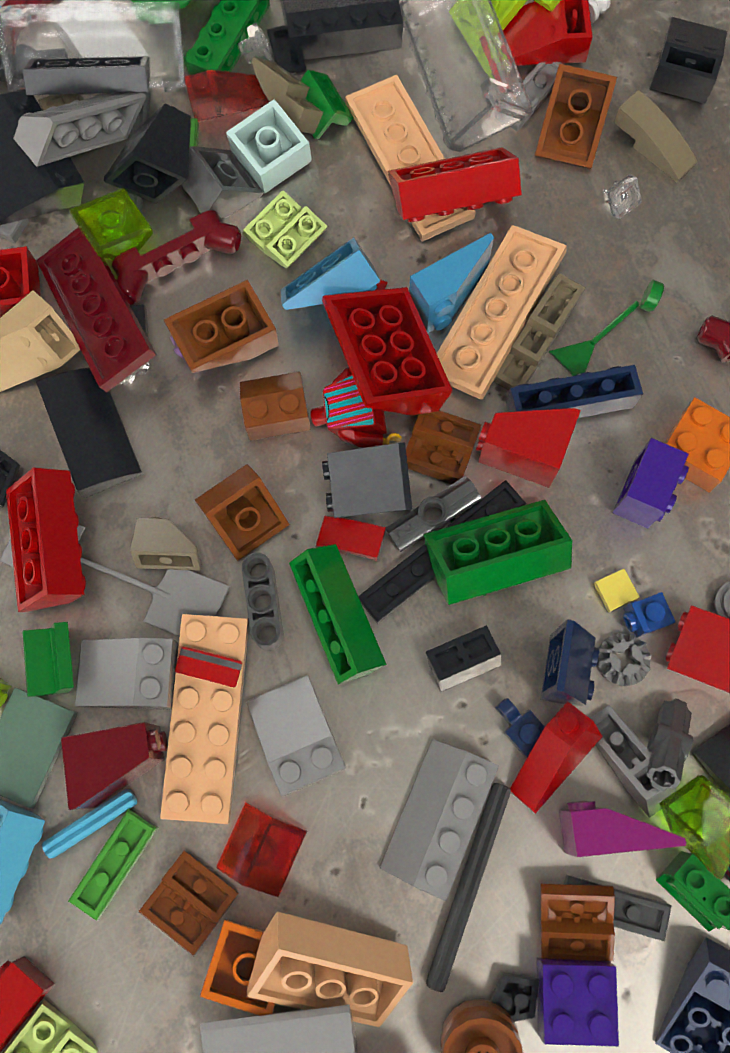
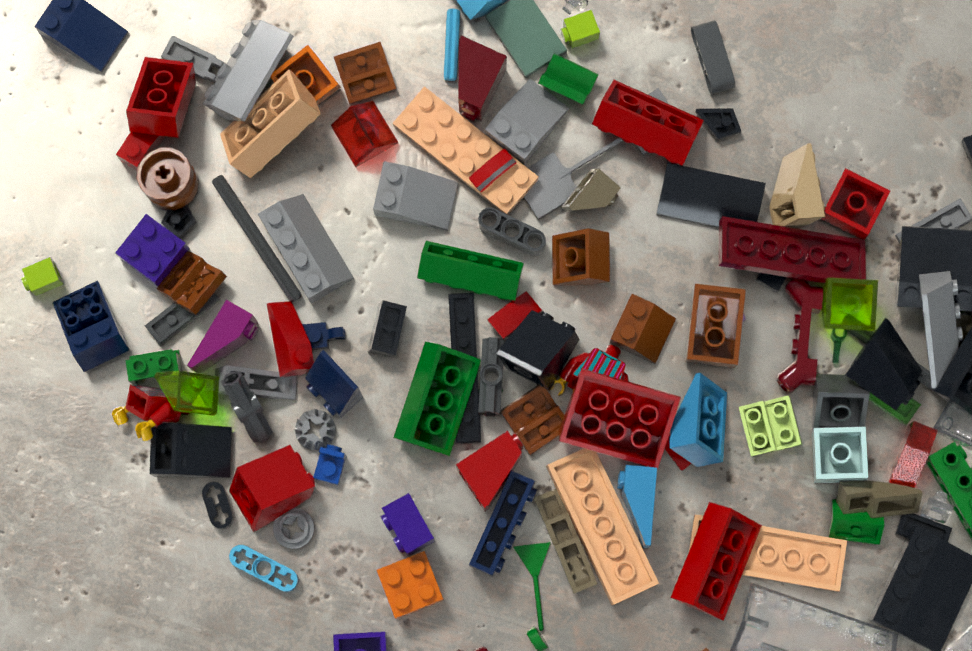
camera: 125 degrees right, 5 degrees up
bright green tile [68,809,159,921] -> none
light yellow tile [594,568,640,613] -> none
none -> clear green hand [830,326,847,363]

